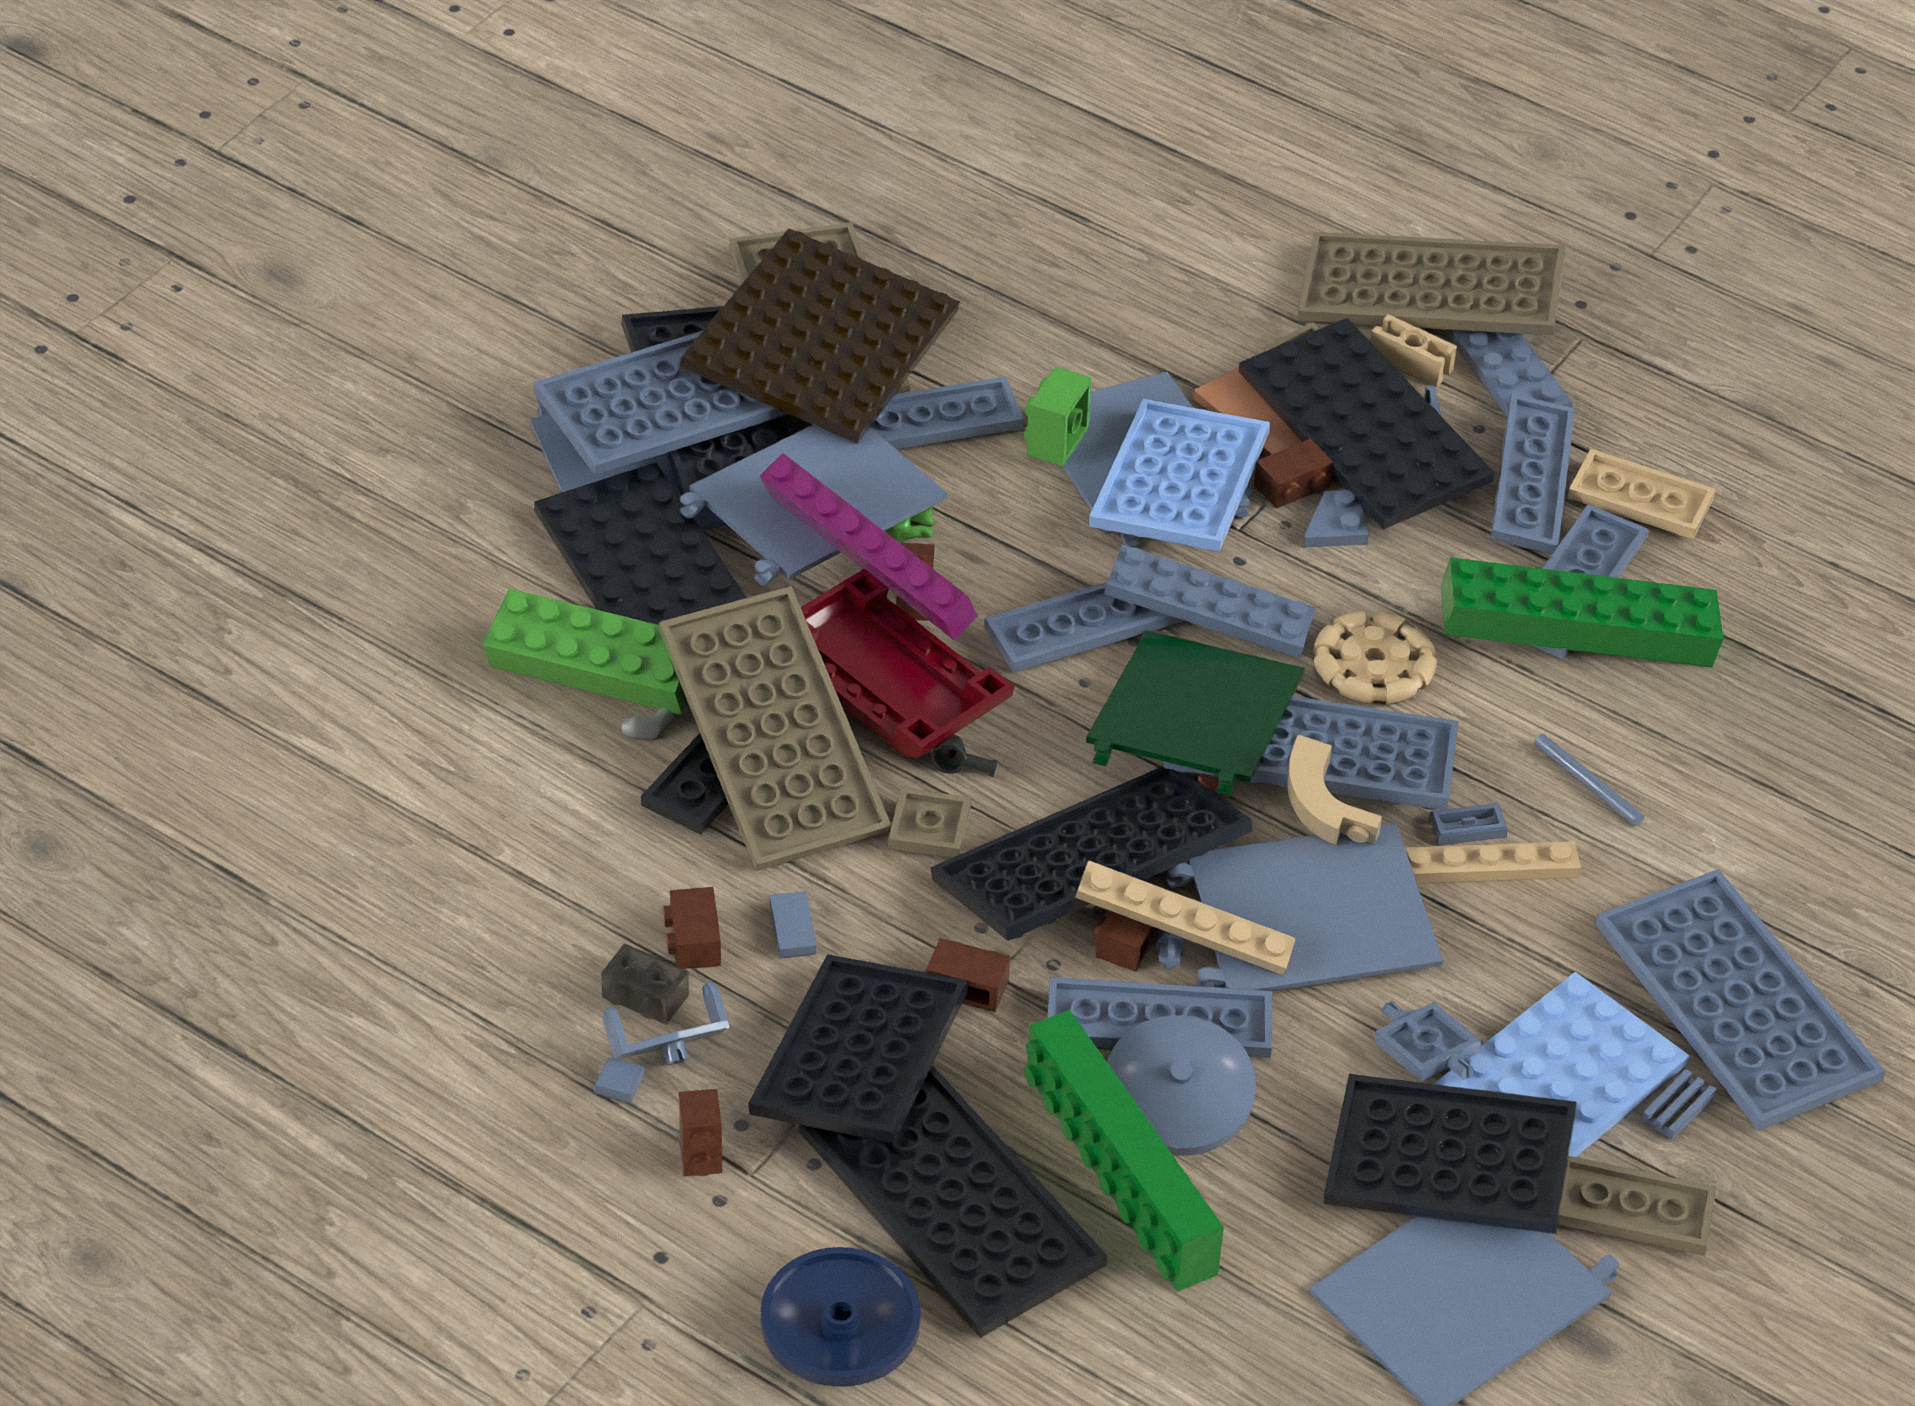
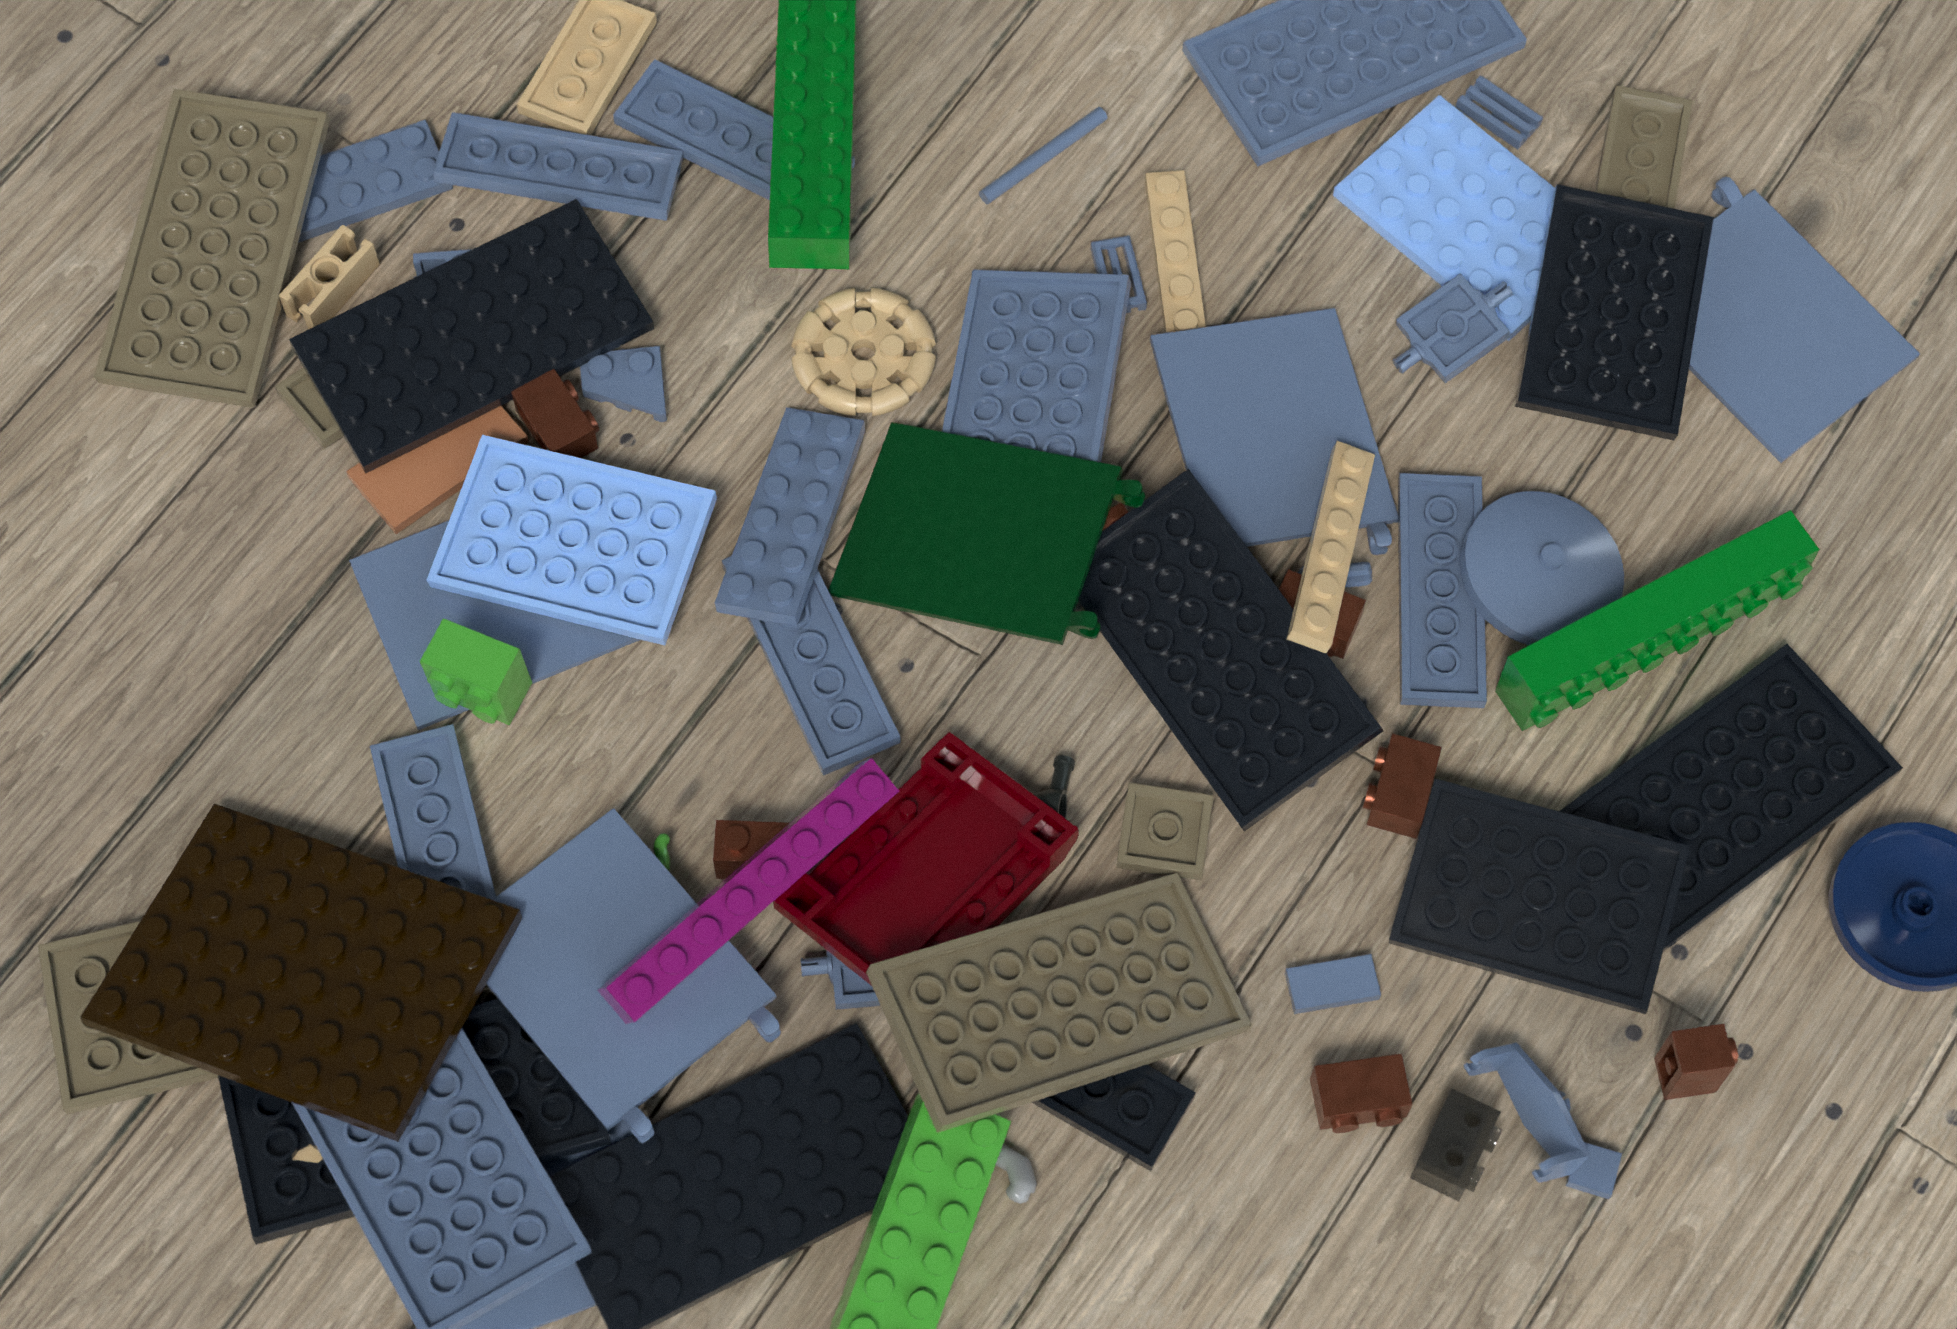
camera: 90 degrees left, 20 degrees up
tan arch [1288,735,1382,845] -> none

